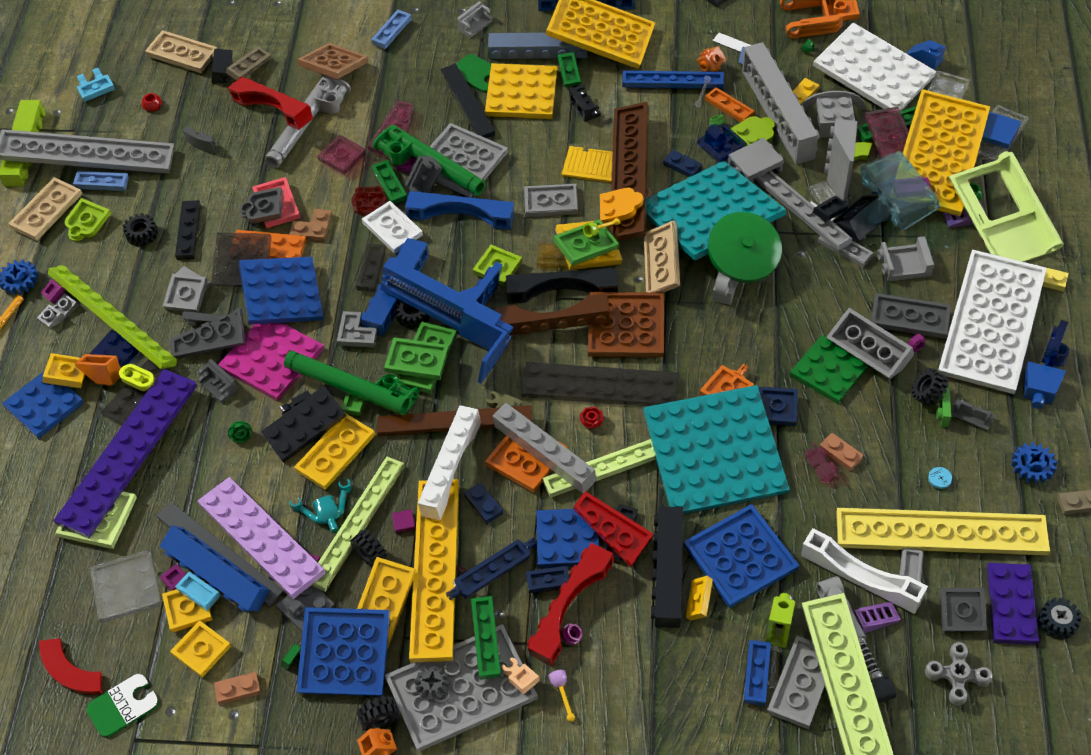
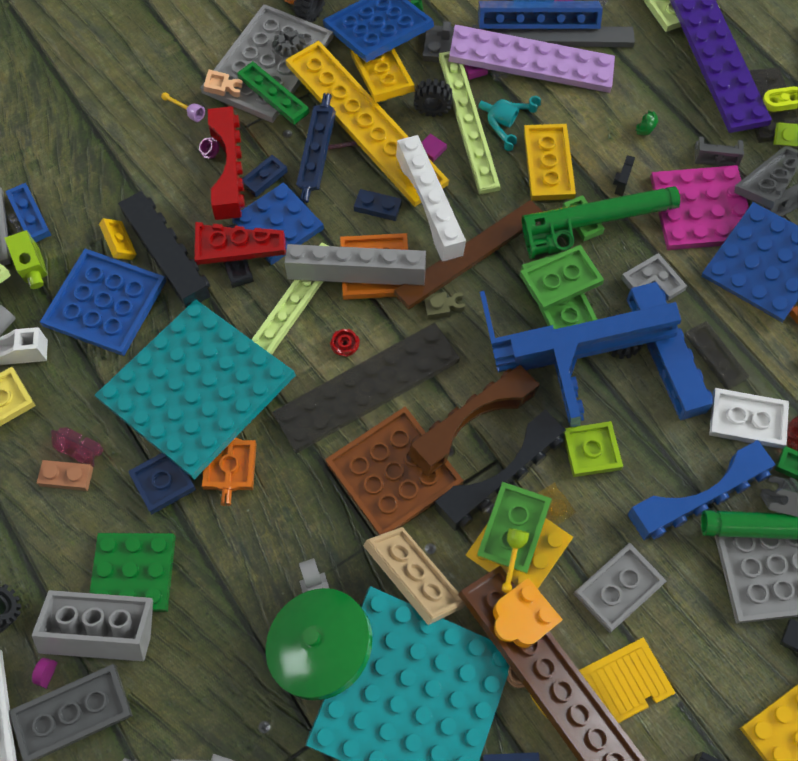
camera: 140 degrees right, 10 degrees up
black plate [261,386,347,463] -> none

